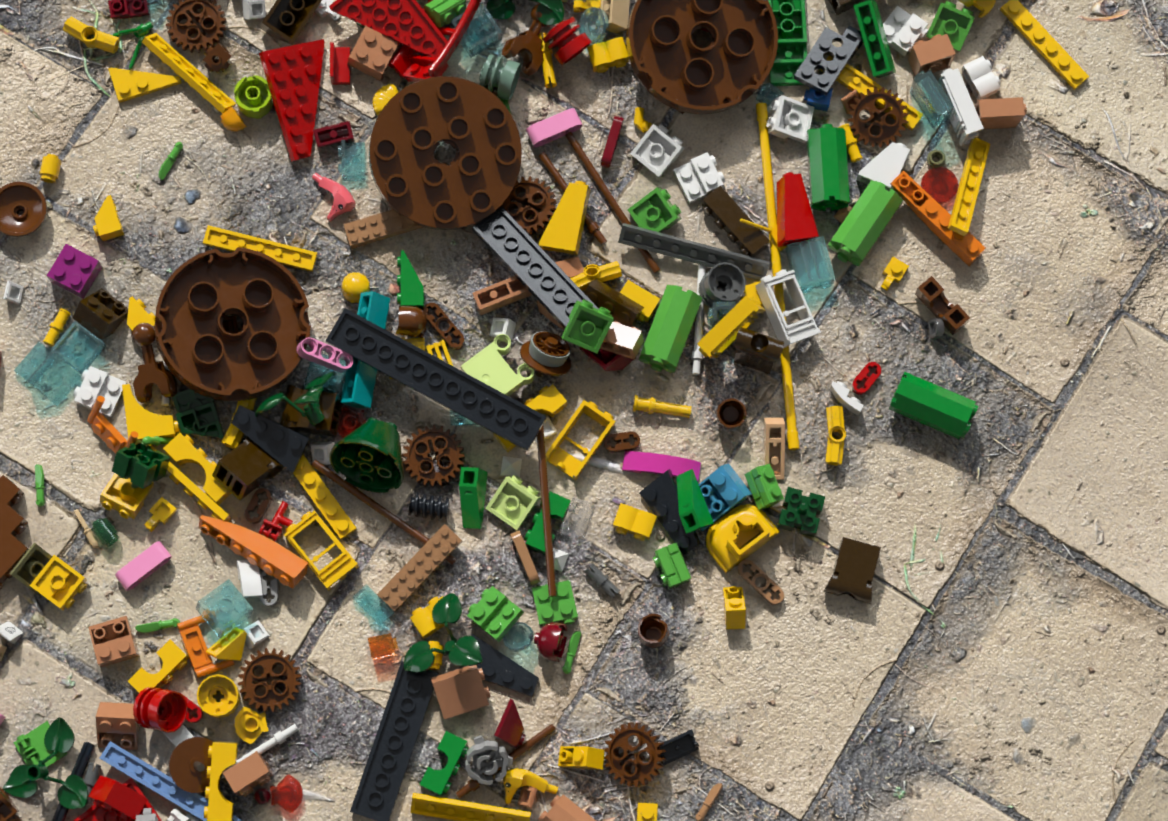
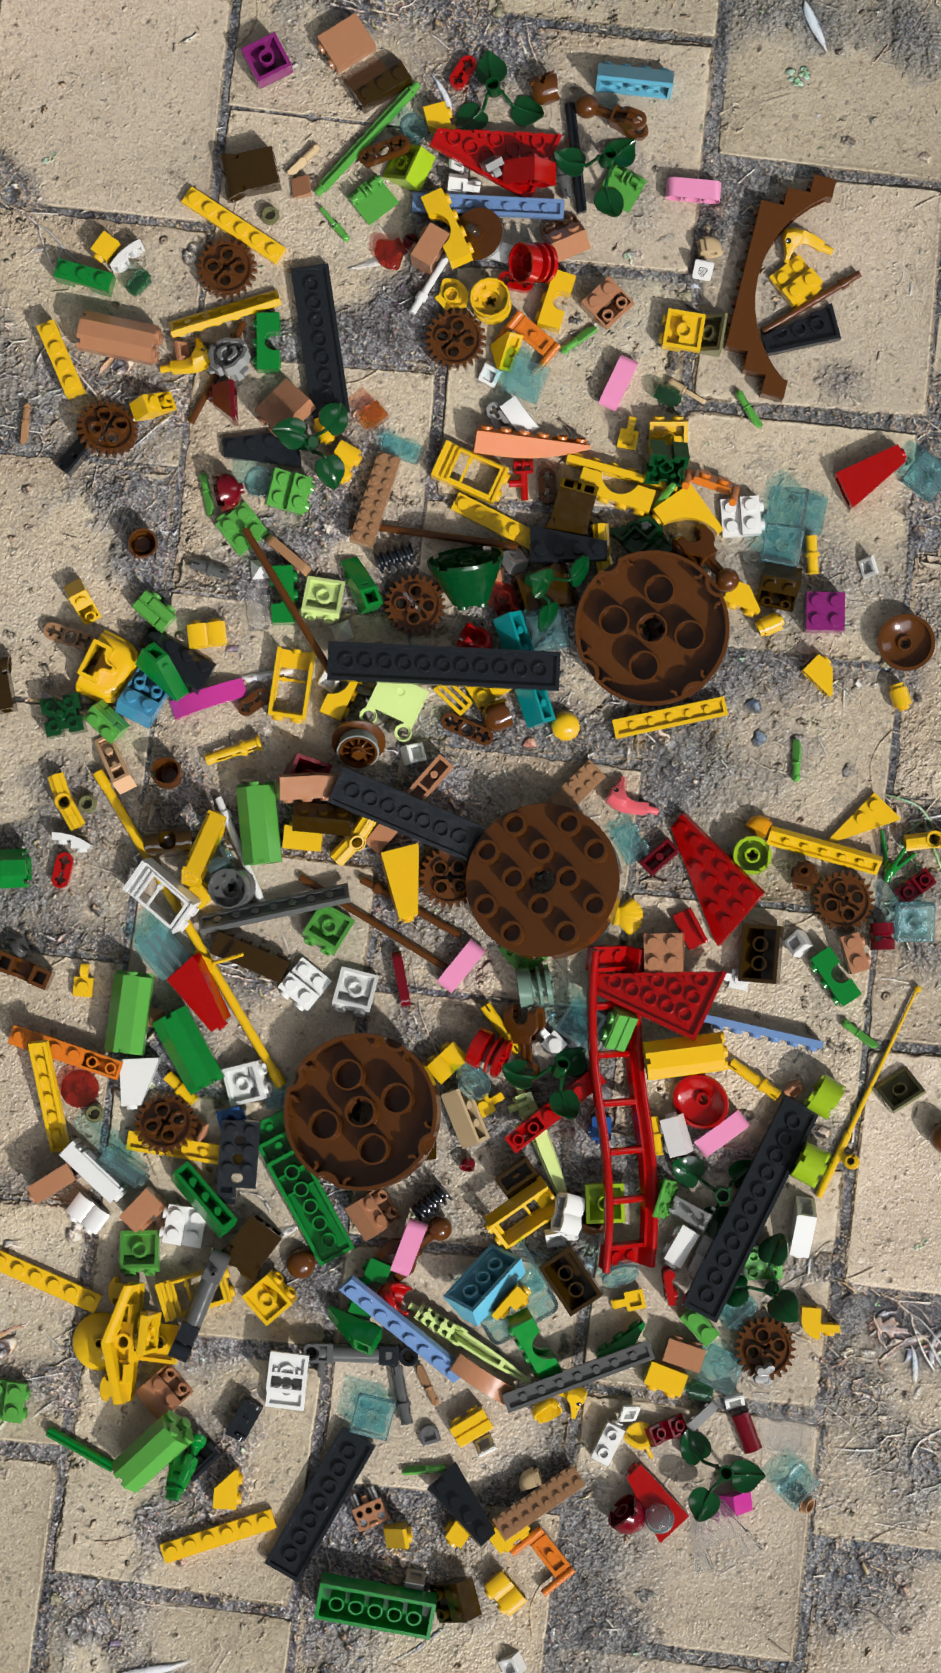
camera: 155 degrees right, 10 degrees up
bright pink beam [296,337,354,373] -> none
green slope [397,250,425,310] -> none
bright green plate [562,299,614,353] -> none
yellow arm [634,107,652,133] -> none
none -> olive plate [78,794,97,813]
none -> red piece [456,622,492,649]
none -> white plate [540,1028,567,1057]
none -> yellow brick [755,612,785,637]

